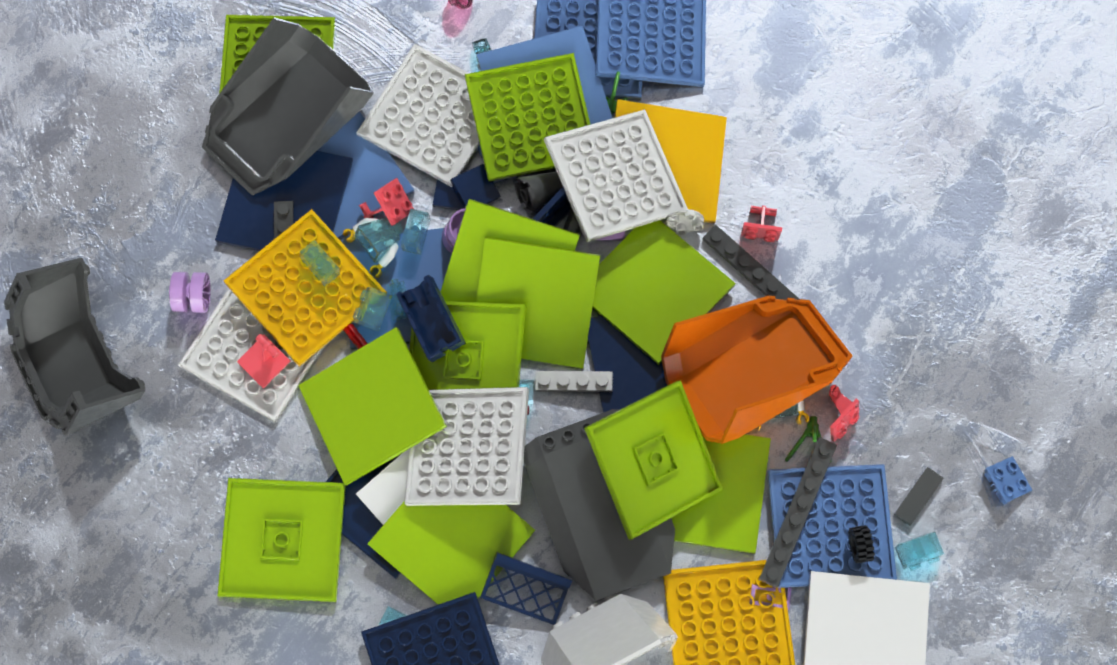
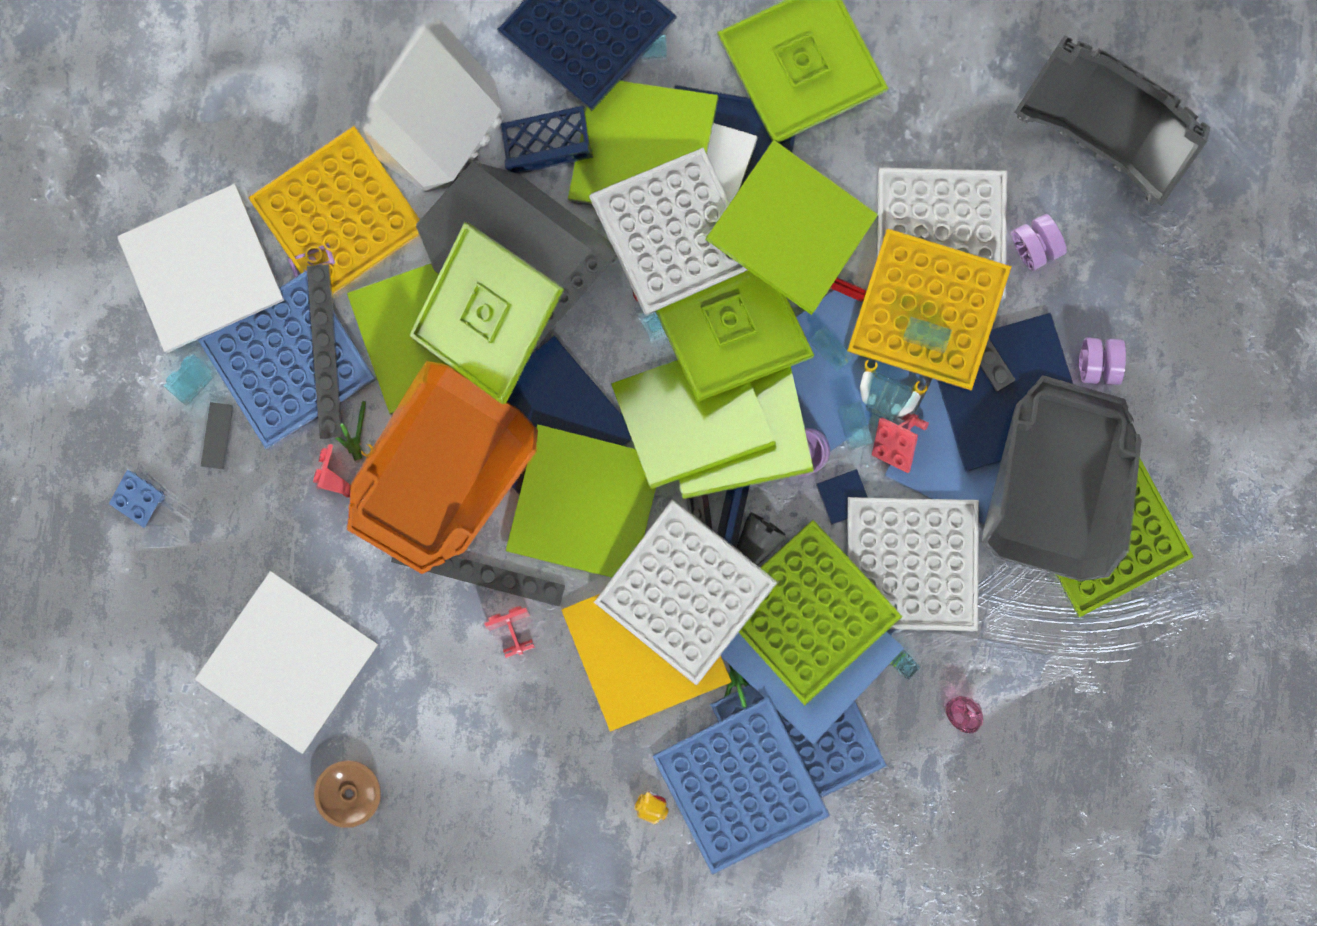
camera: 145 degrees right, 10 degrees up
coral plate [237,334,290,389] -> none
clear light blue brick [353,287,392,332] -> none
dark blue piece [396,275,466,362] -> none
dark blue tile [450,164,501,208] -> none
white plate [535,371,613,392] -> none
white dish [666,209,704,236] -> none
black tyre [848,525,875,563] -> none
none -> white tile [195,571,379,754]
none -> medium nougat dish [314,761,381,828]
none -> yellow head [634,792,669,824]
none -> lavender wheel [1079,338,1126,385]

